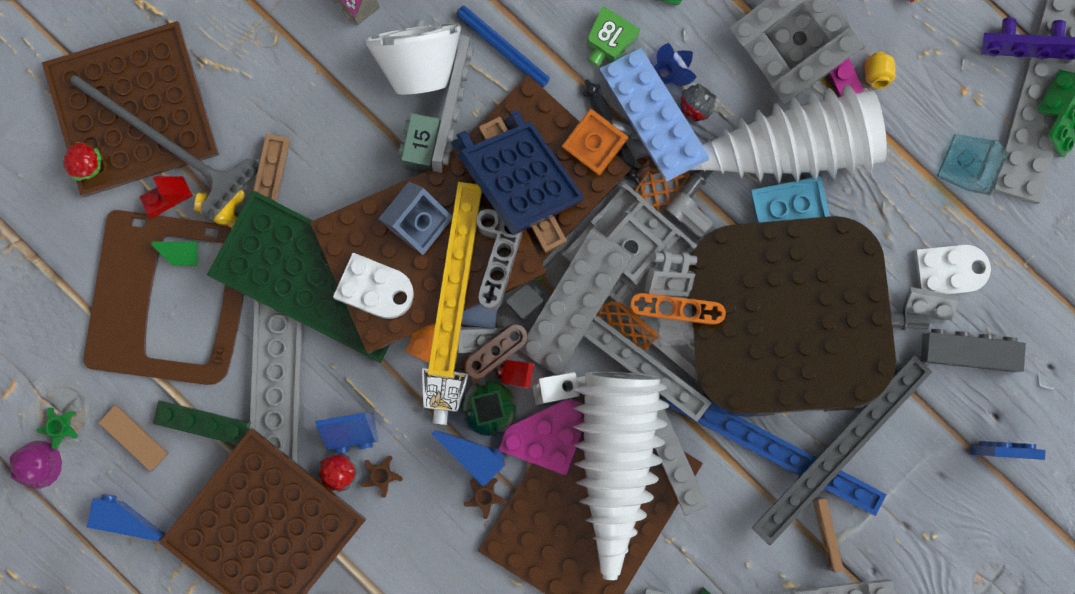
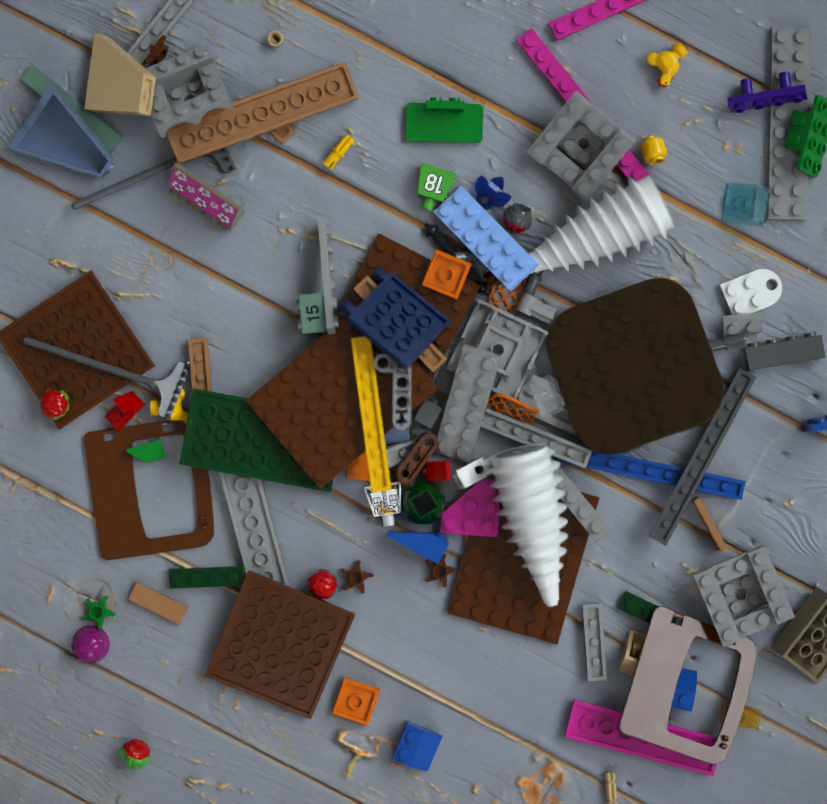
camera: 15 degrees left, 5 degrees up
blue slope [87,494,166,541] -> none
blue slope [315,413,378,454] -> none
white plate [333,253,414,319] -> none
white cone [365,23,461,95] -> none
sand blue slope [379,182,453,255] -> none
blue axle [456,5,550,88] -> none
orange beam [630,293,726,325] -> none
light grey plate [644,251,697,297] -> none
medium azure plate [750,176,830,223] -> none

